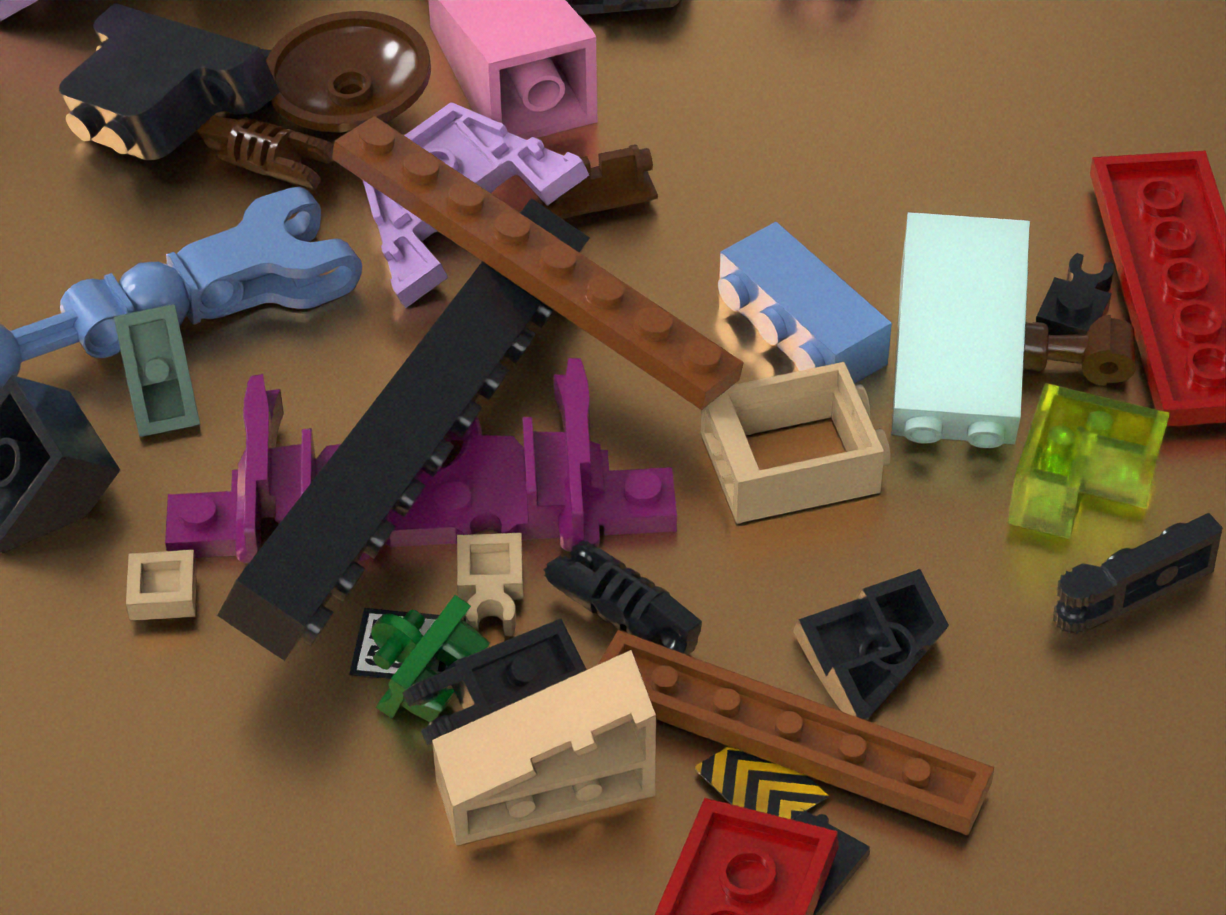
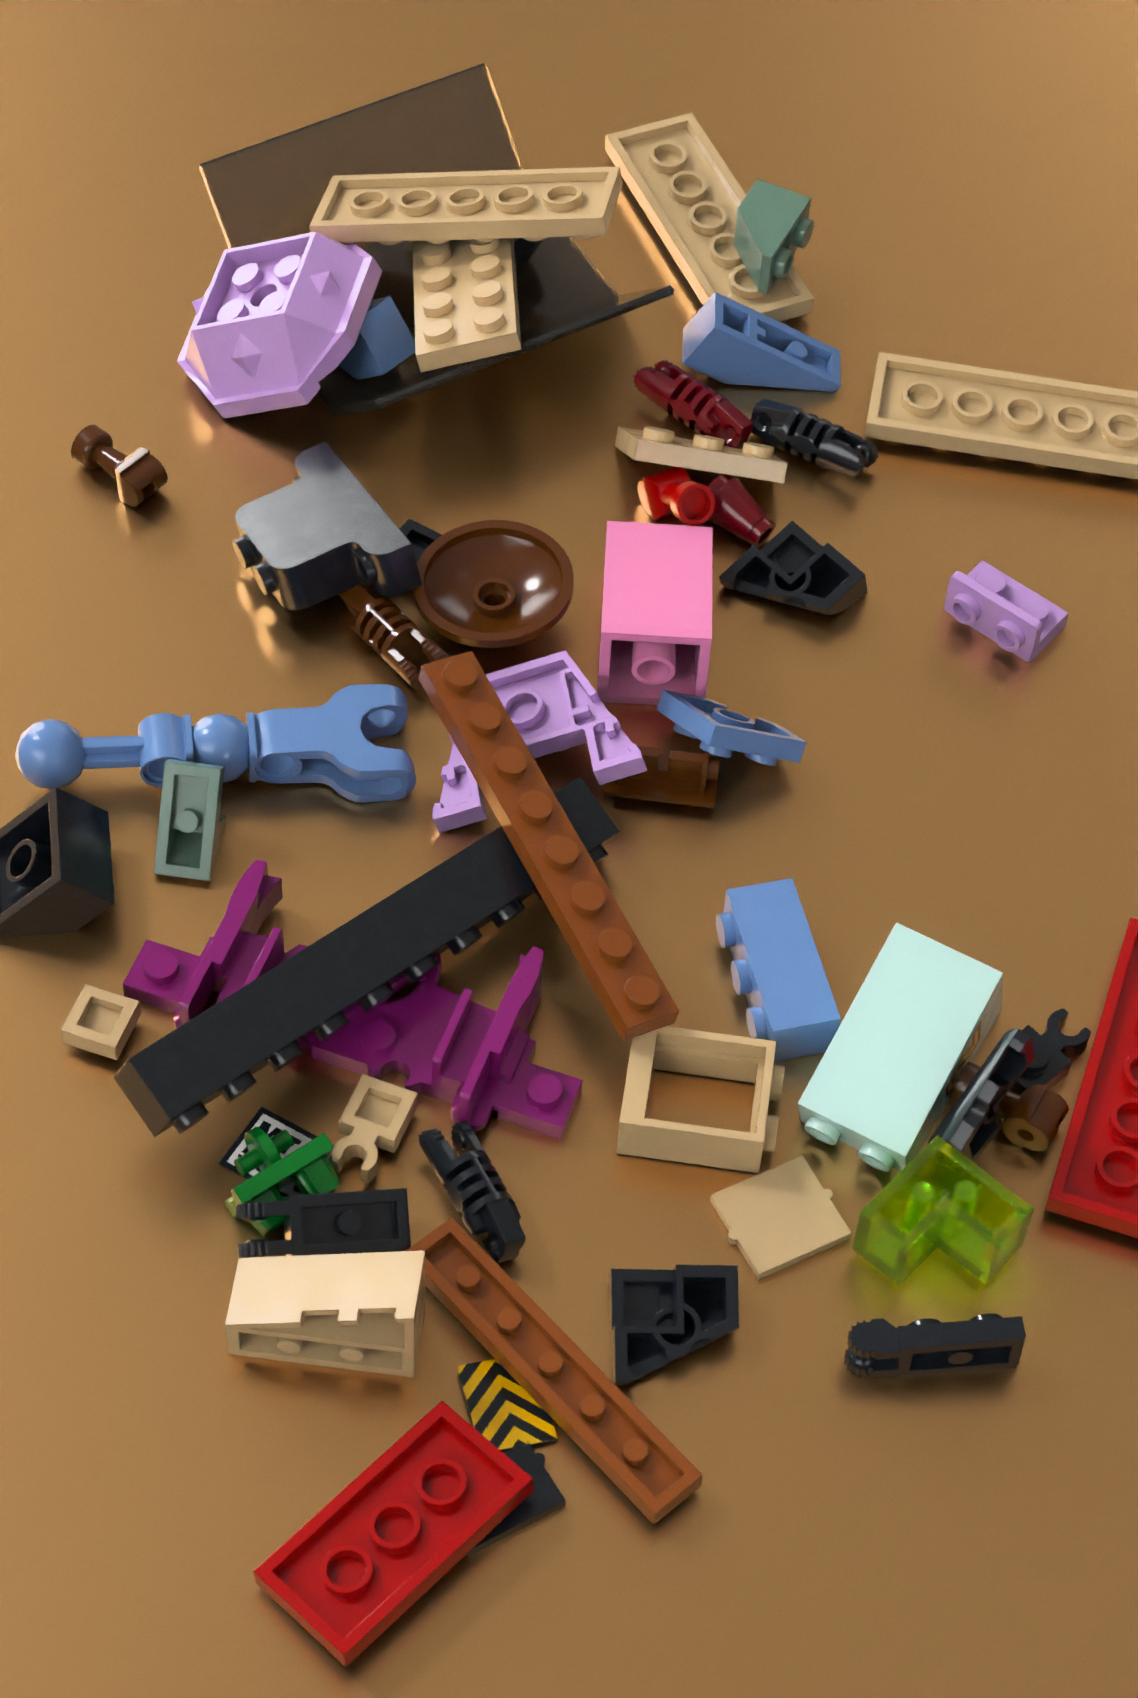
camera: 20 degrees right, 5 degrees up
none -> medium blue plate [656,690,806,766]
none -> tan piece [710,1155,852,1280]
none -> black slope [928,1029,1035,1172]

